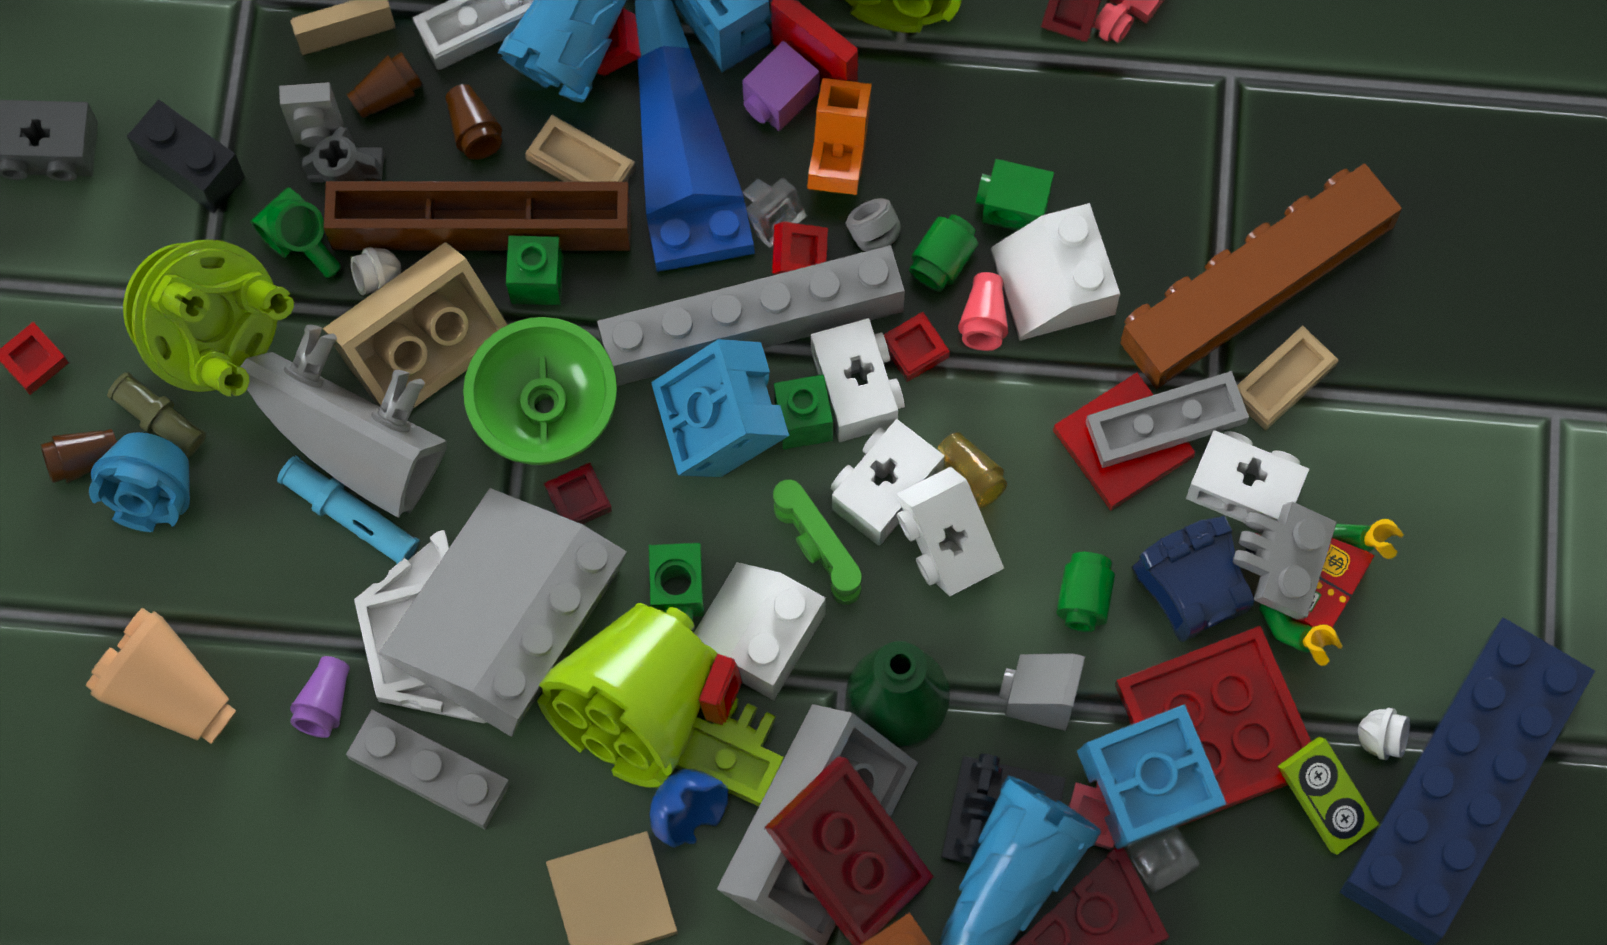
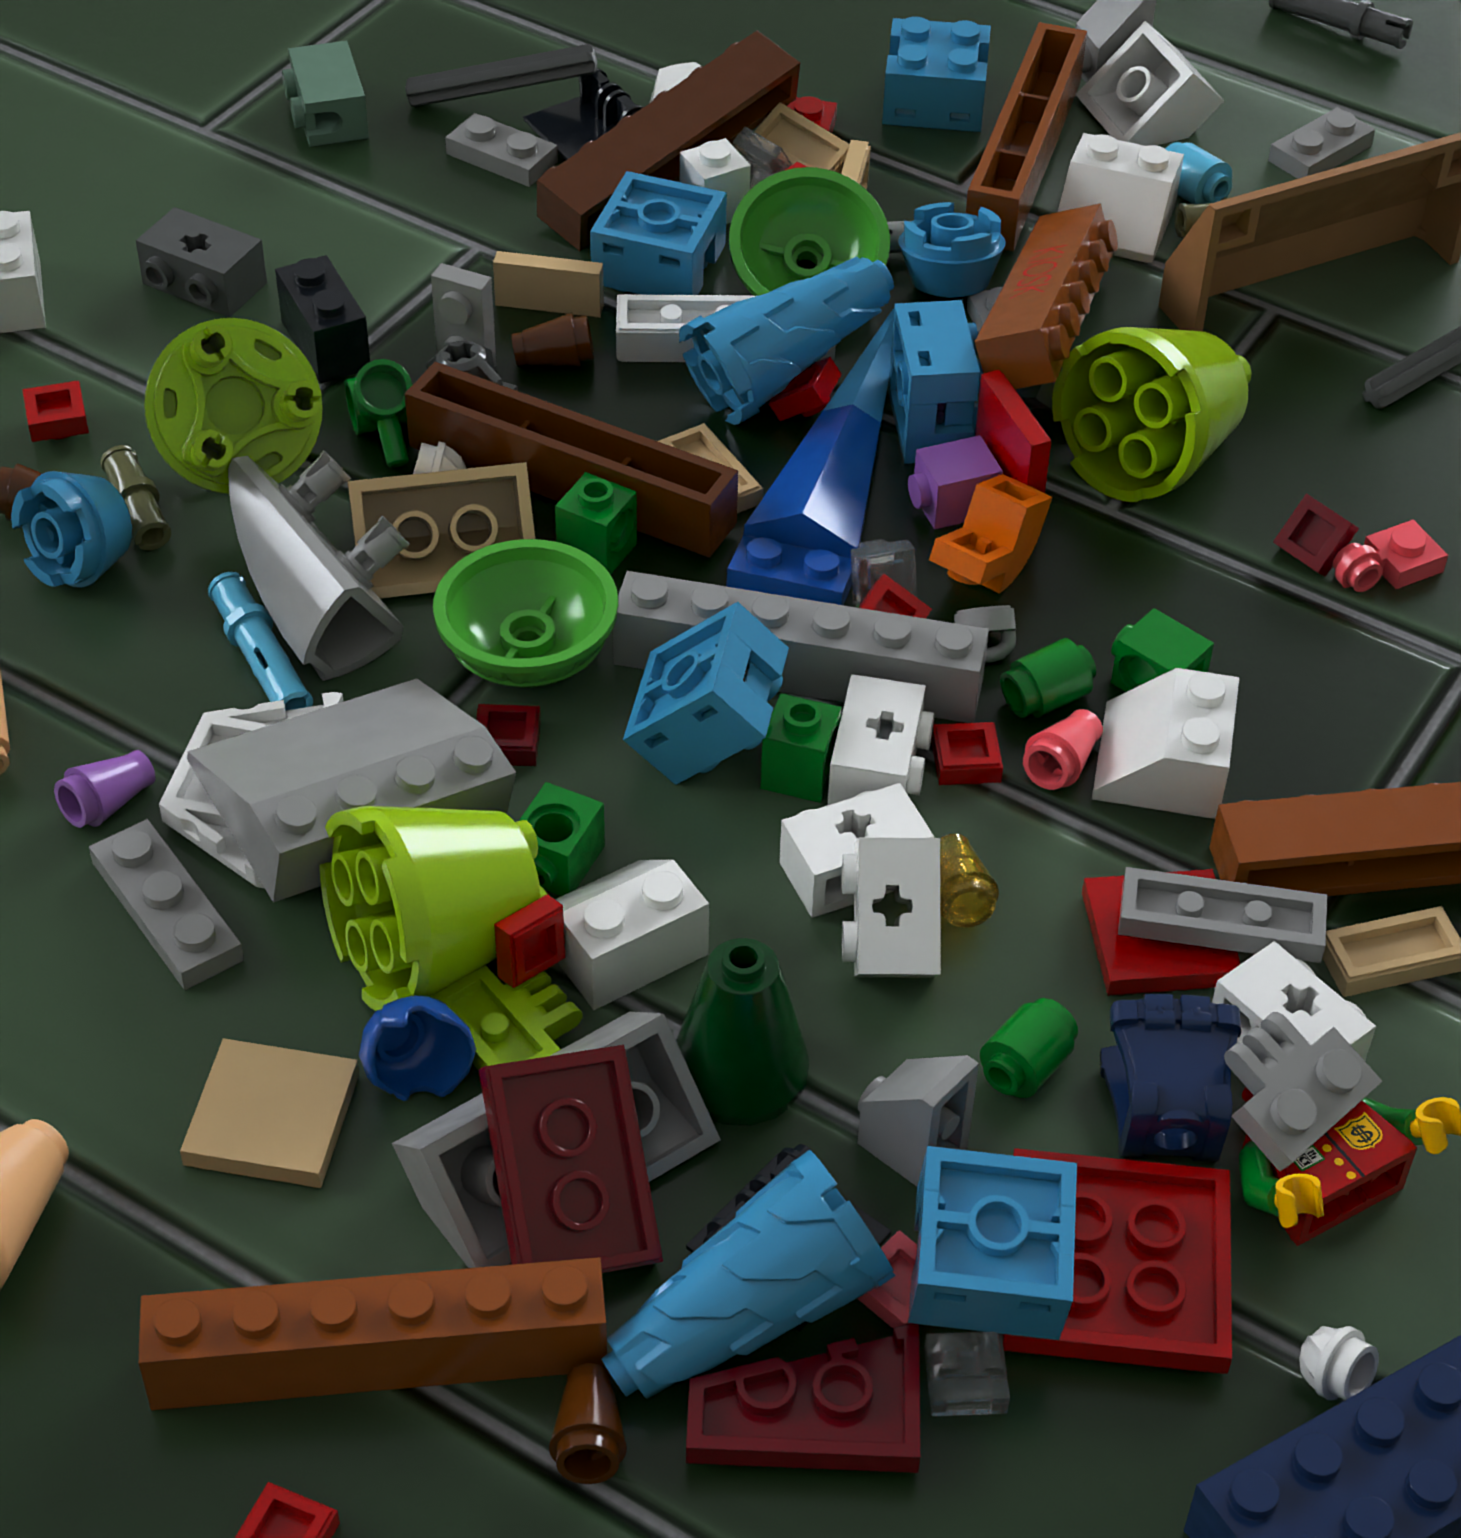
camera: 25 degrees right, 25 degrees down
reddish brown cone [445,84,502,160] -> none
bright green plate [773,480,862,605] -> none
tile [1277,737,1379,855] -> none

